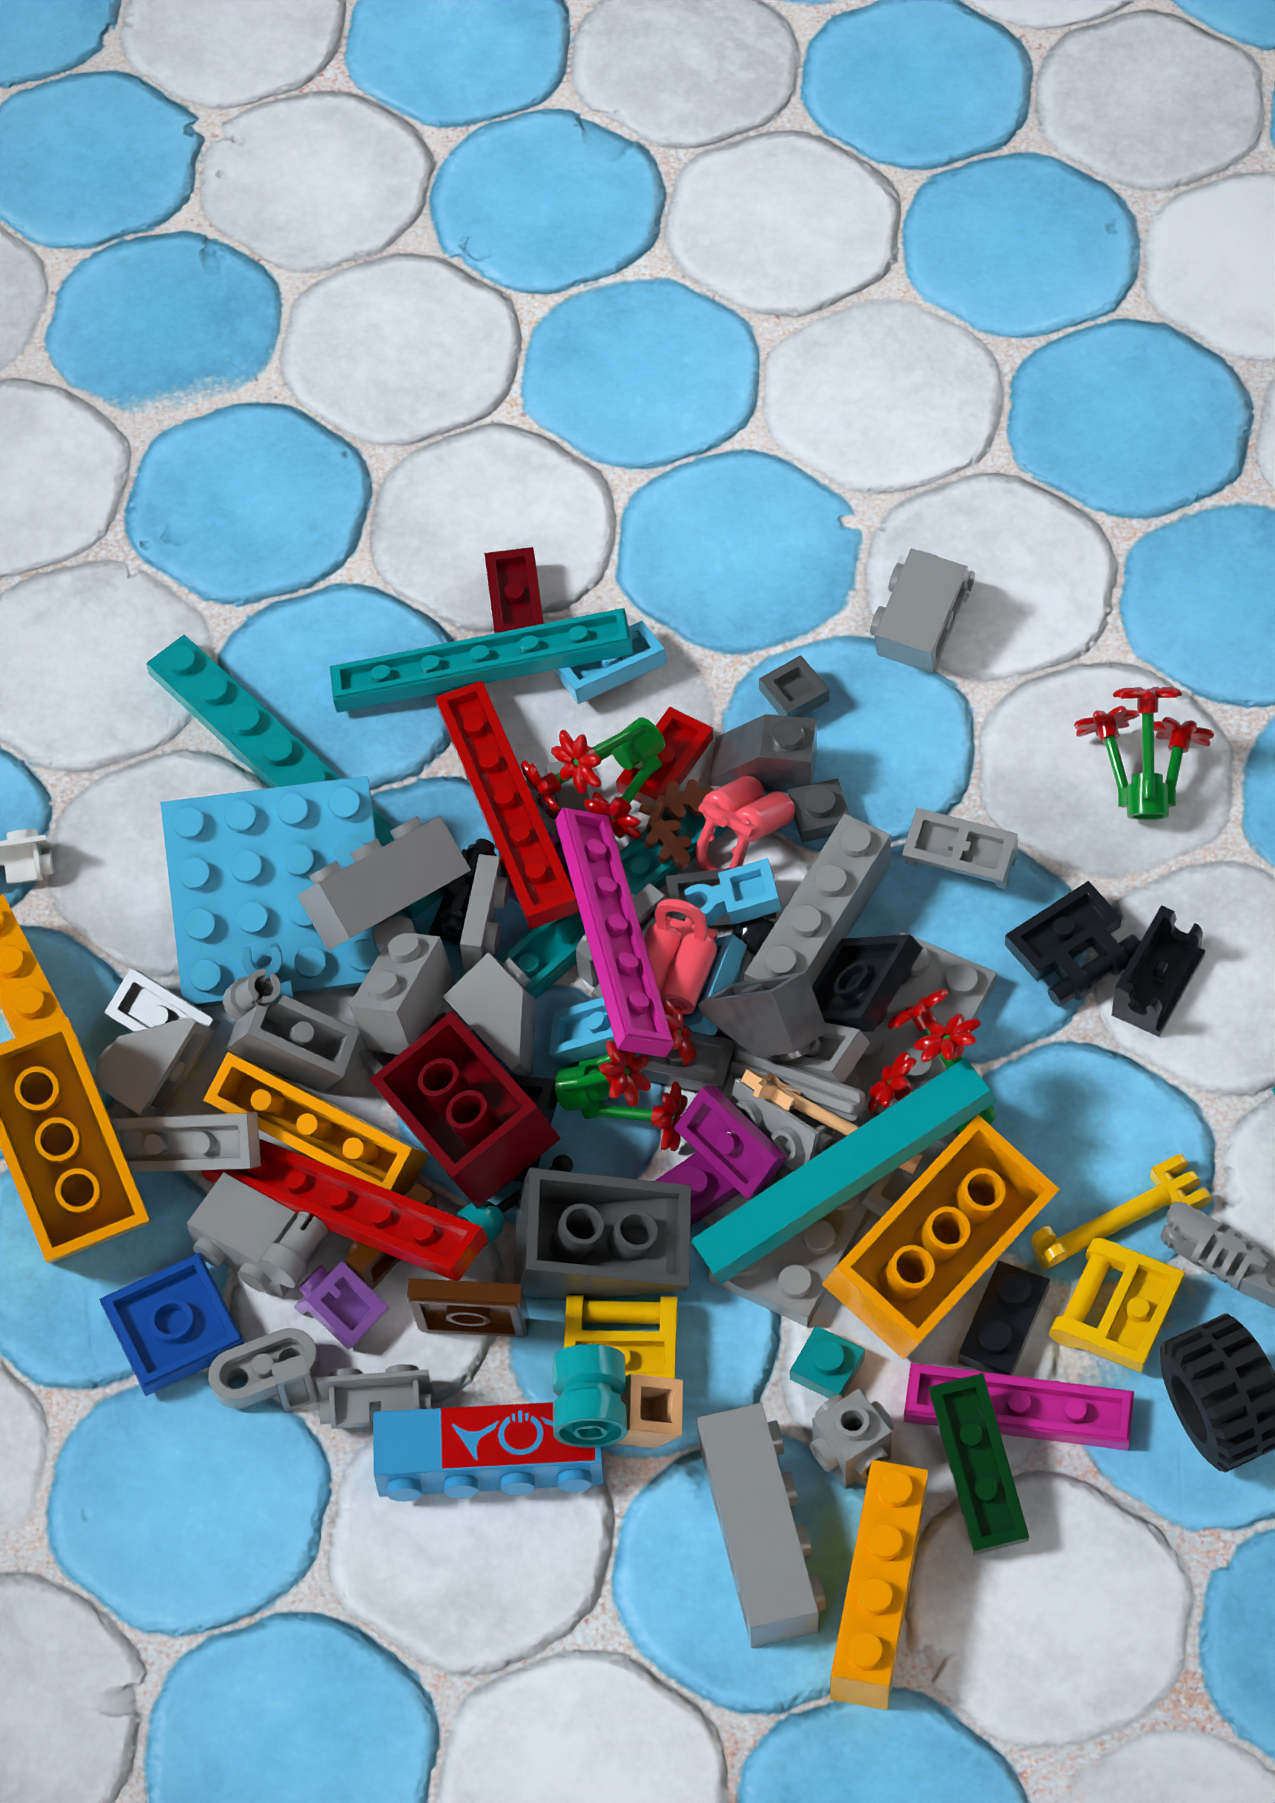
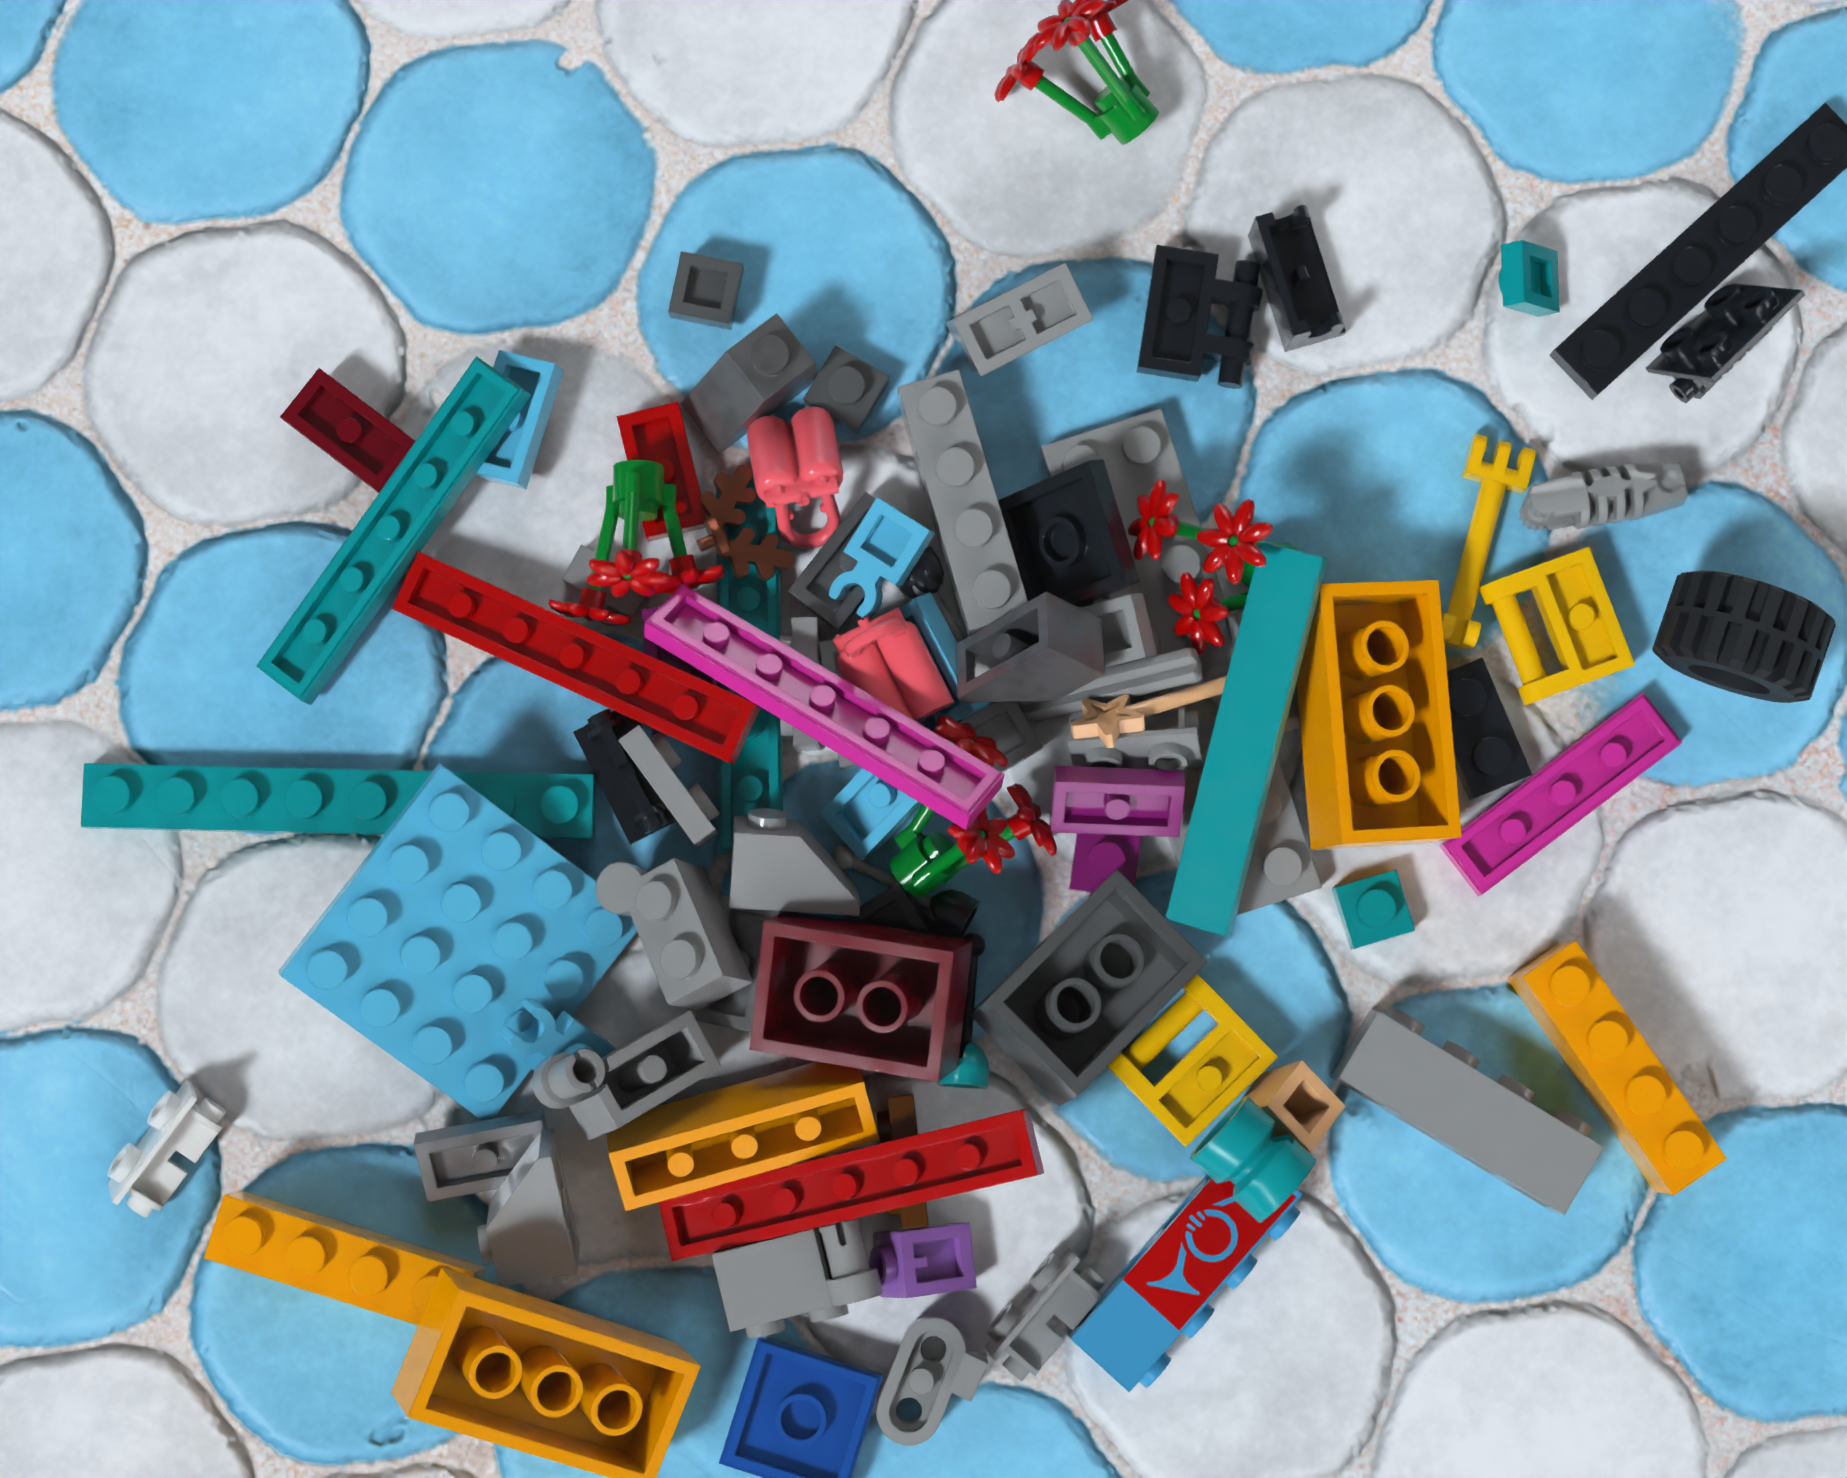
camera: 50 degrees left, 25 degrees up
light grey plate [110,1112,261,1172] -> none
light grey brick [297,816,471,951] -> none
reddish brown tile [407,1278,529,1338] -> none
light grey brick [810,1389,894,1488] -> none
light grey hinge [870,548,975,674] -> none
dark green plate [928,1373,1029,1555] -> none
none -> black hinge [832,844,980,939]

